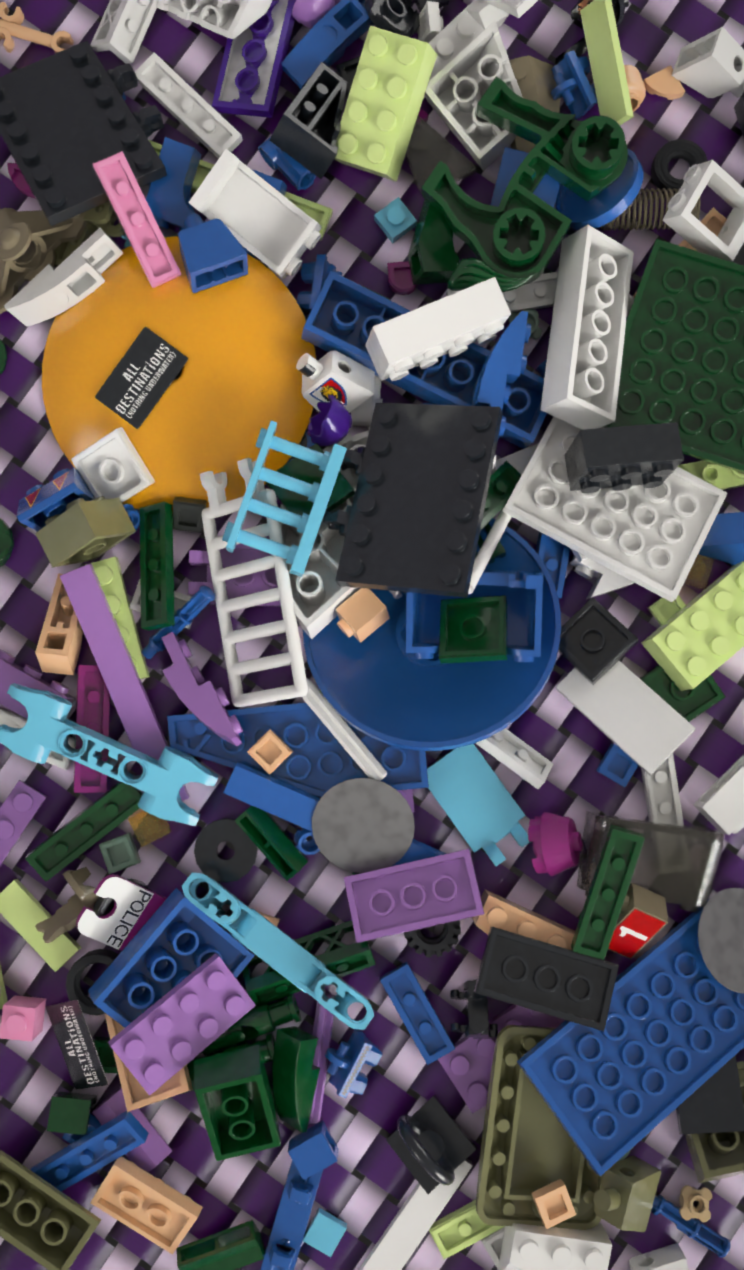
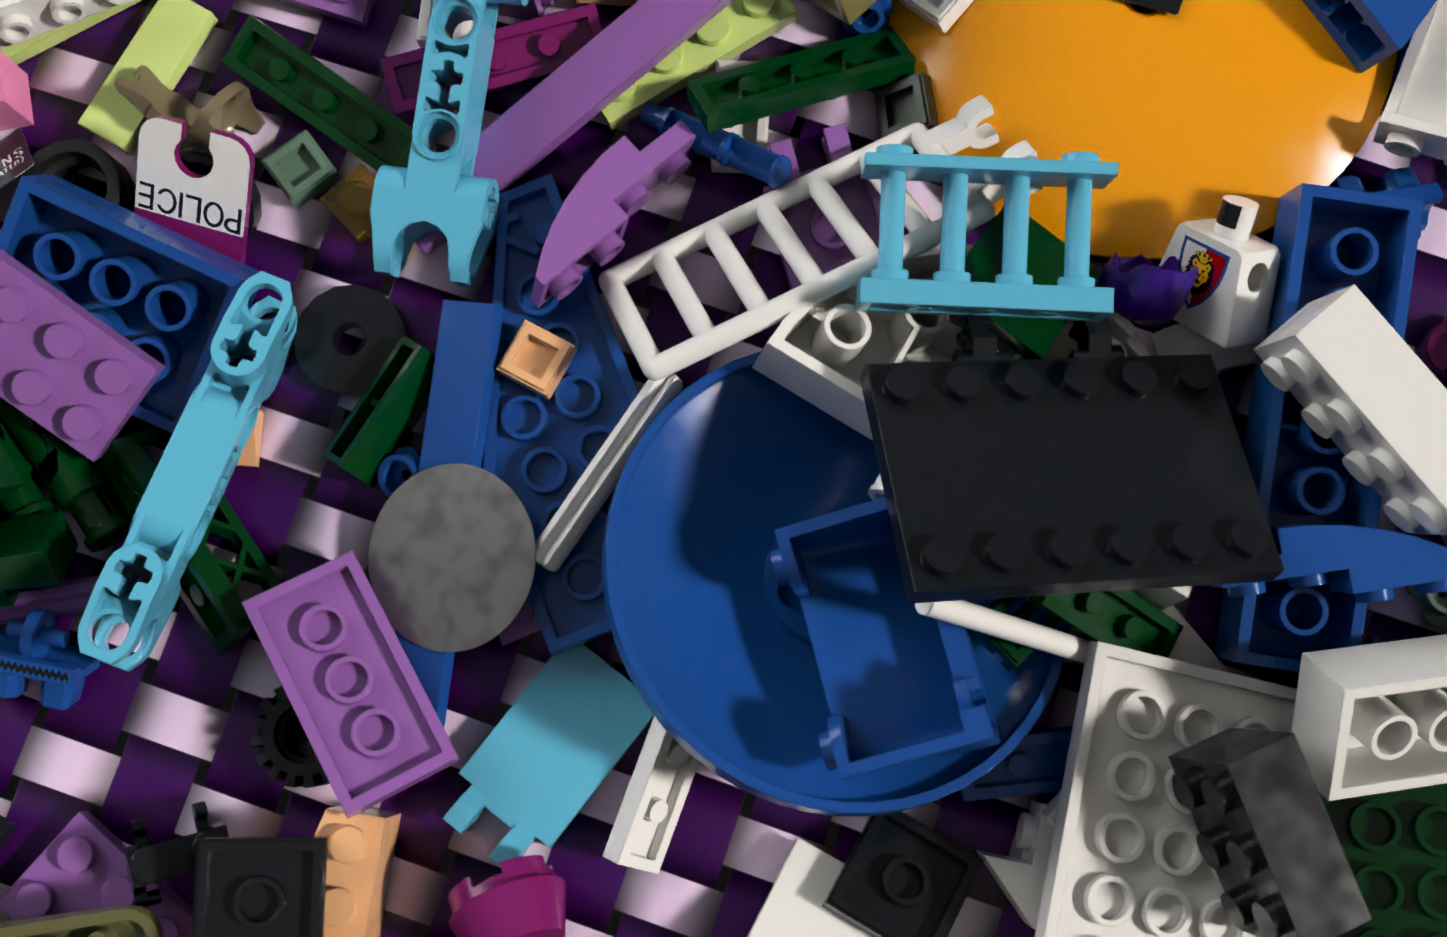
camera: 85 degrees right, 5 degrees down
light nougat brick [335,588,390,643] -> none
blue plate [380,962,455,1065] -> none
dark green tile [439,595,507,663] -> none

